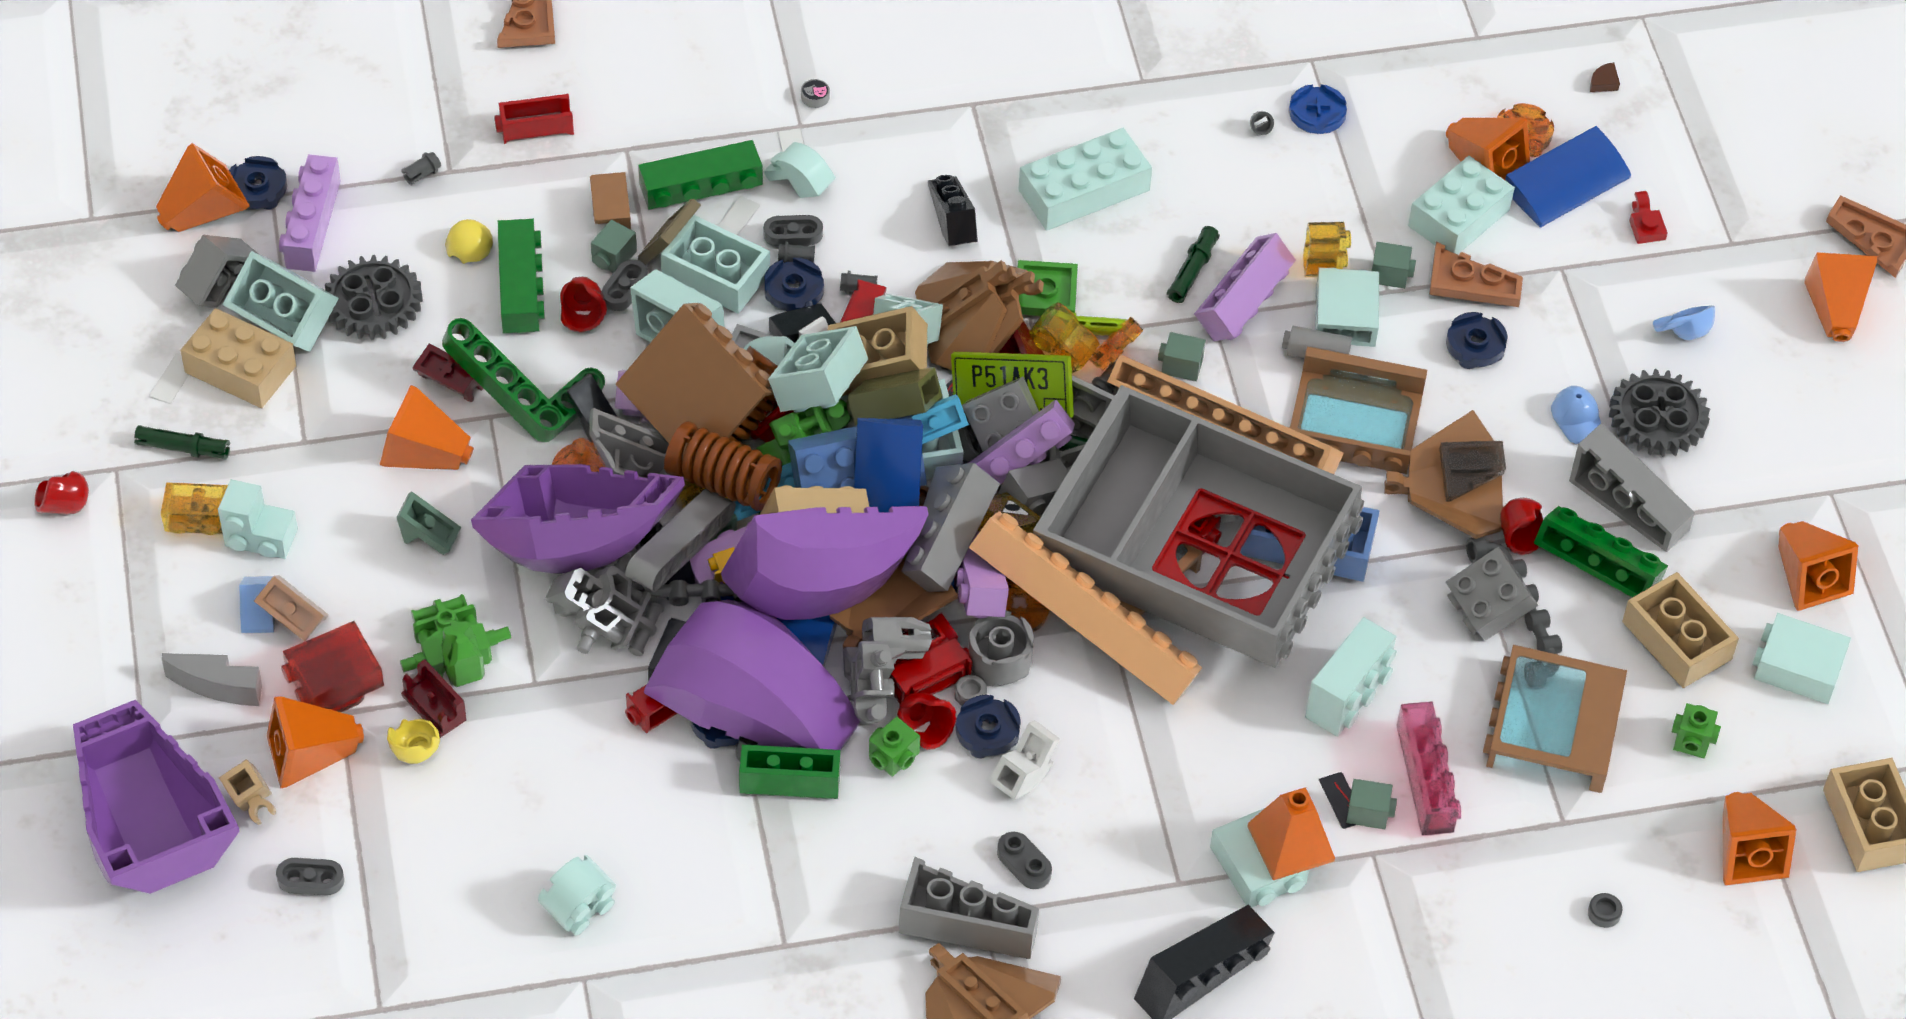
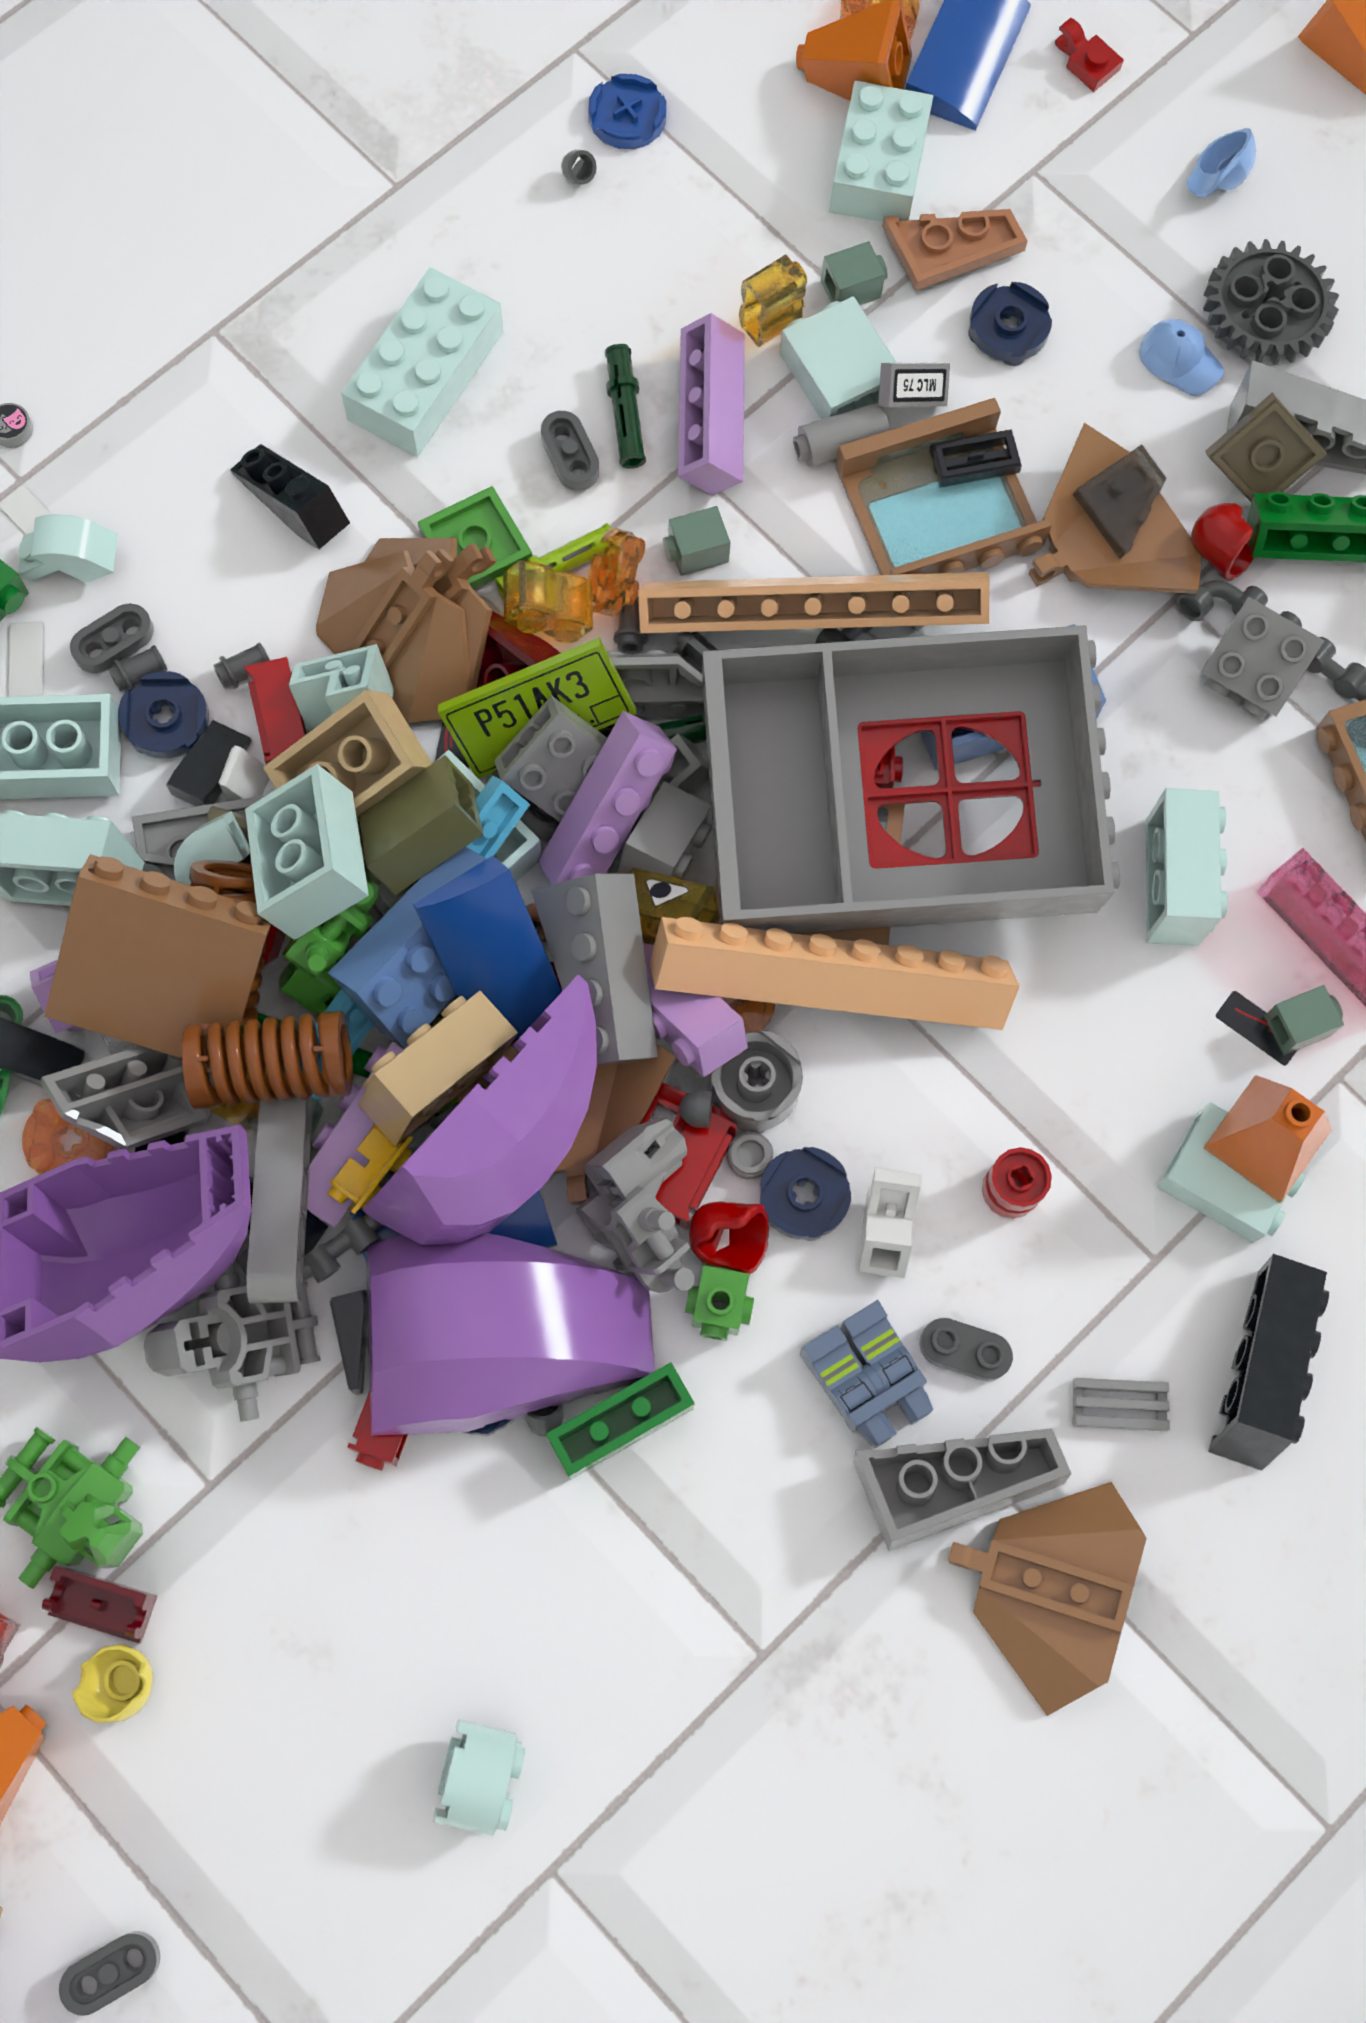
camera: 35 degrees left, 20 degrees up
none -> dark grey plate [541,411,599,491]
none -> dark grey hinge [679,1091,712,1129]
none -> sand blue hips [800,1300,934,1449]
none -> tile [878,363,950,408]
none -> black tile [929,429,1022,488]
none -> red wheel [982,1147,1052,1219]
none -> light grey tile [1073,1378,1170,1431]
none -> dark tan tile [1205,392,1327,502]

